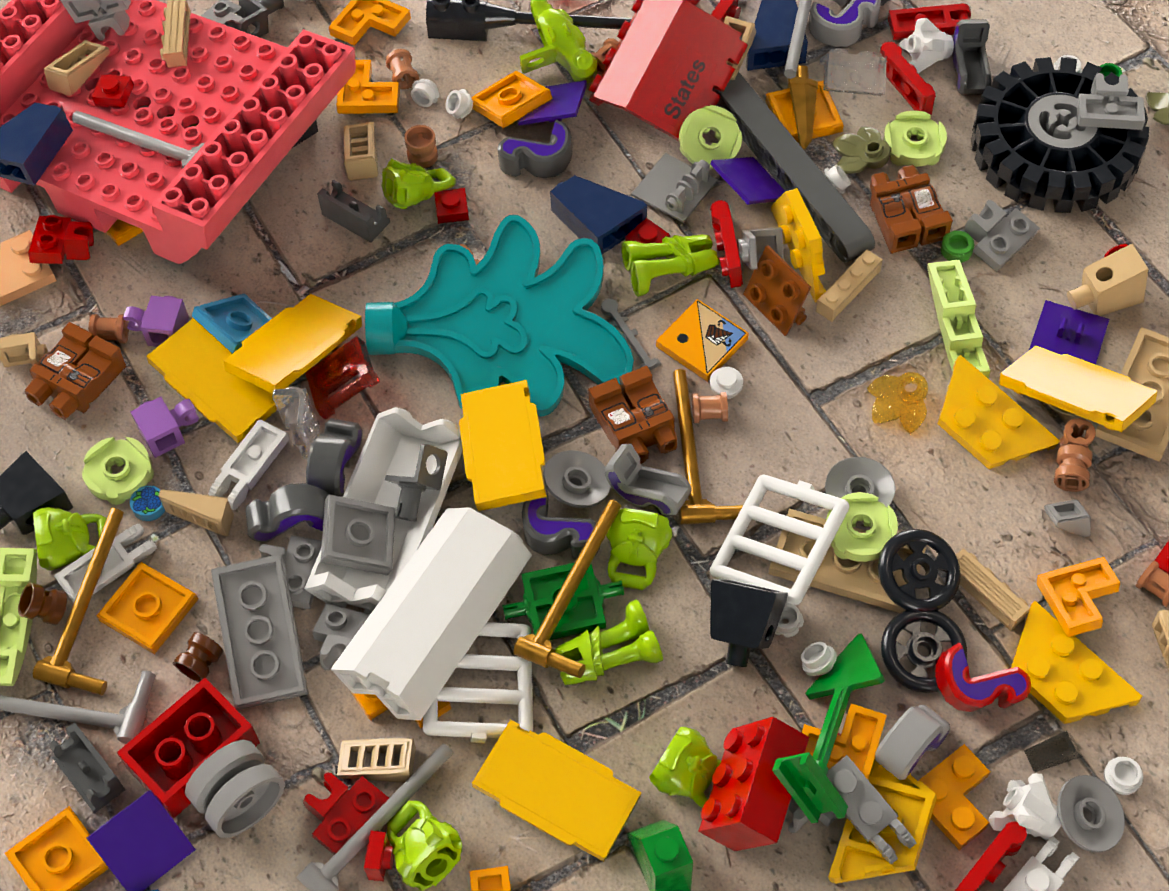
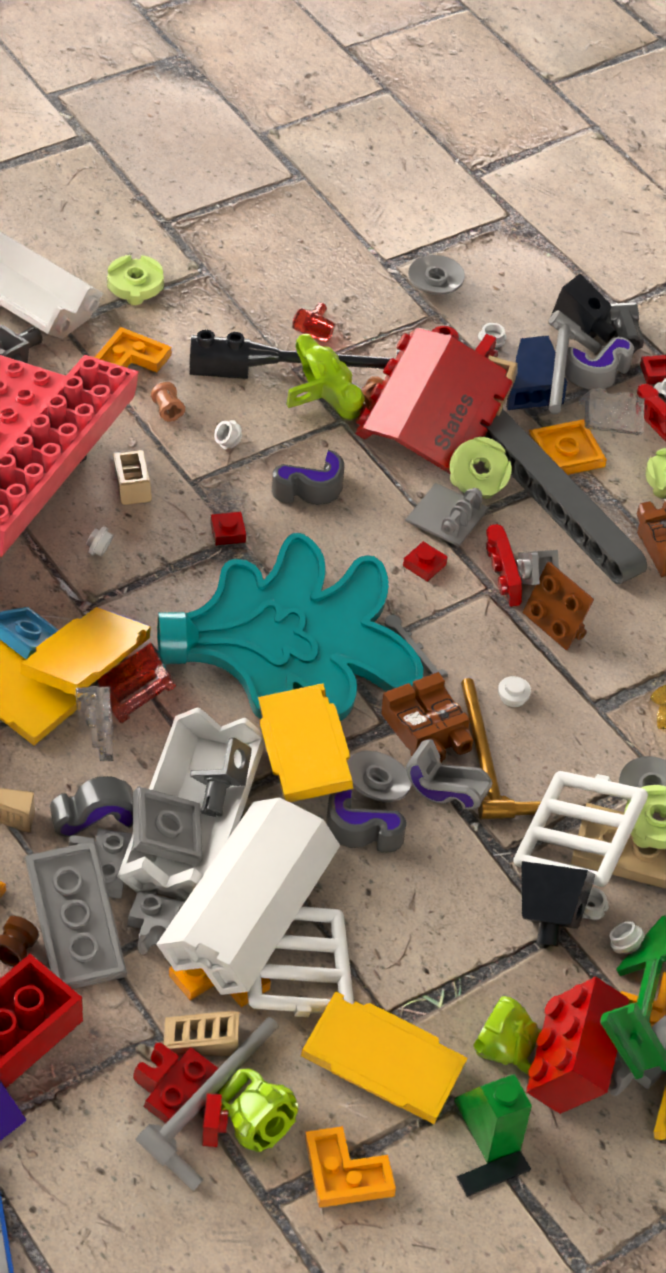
camera: 10 degrees left, 10 degrees down
light grey wheel [185,740,285,838] -> none
white hinge [208,419,289,510] -> none
dark grey animal [306,418,363,497] -> none
dark grey hinge [317,180,390,243] -> none
light orange plate [336,60,400,114] -> none
lime piece [381,158,456,209] -> none
nougat wheel [404,125,438,168] -> none
white plate [411,79,440,107] -> none
light orange tile [471,71,553,128] -> none
green plate [502,563,624,640] -> none
pearl gold bar [513,500,622,678] -> none
dark purple piece [517,80,587,125] -> none
dark blue slope [550,175,647,255] -> none
lime piece [554,599,663,686] -> none
lime piece [606,508,673,591] -> none
lime piece [621,234,720,297] -> none
tile [656,299,749,382] -> none
nougat bush [692,392,728,424] -> none
dark purple piece [710,157,785,205] -> none
yellow wing [771,188,826,303] -> none
pearl gold bar [788,65,818,150] -> none
tan piece [816,250,883,322] -> none
white plate [824,165,851,194] -> none
olive plate [832,127,891,174] -> none
none -> white plate [86,526,114,556]

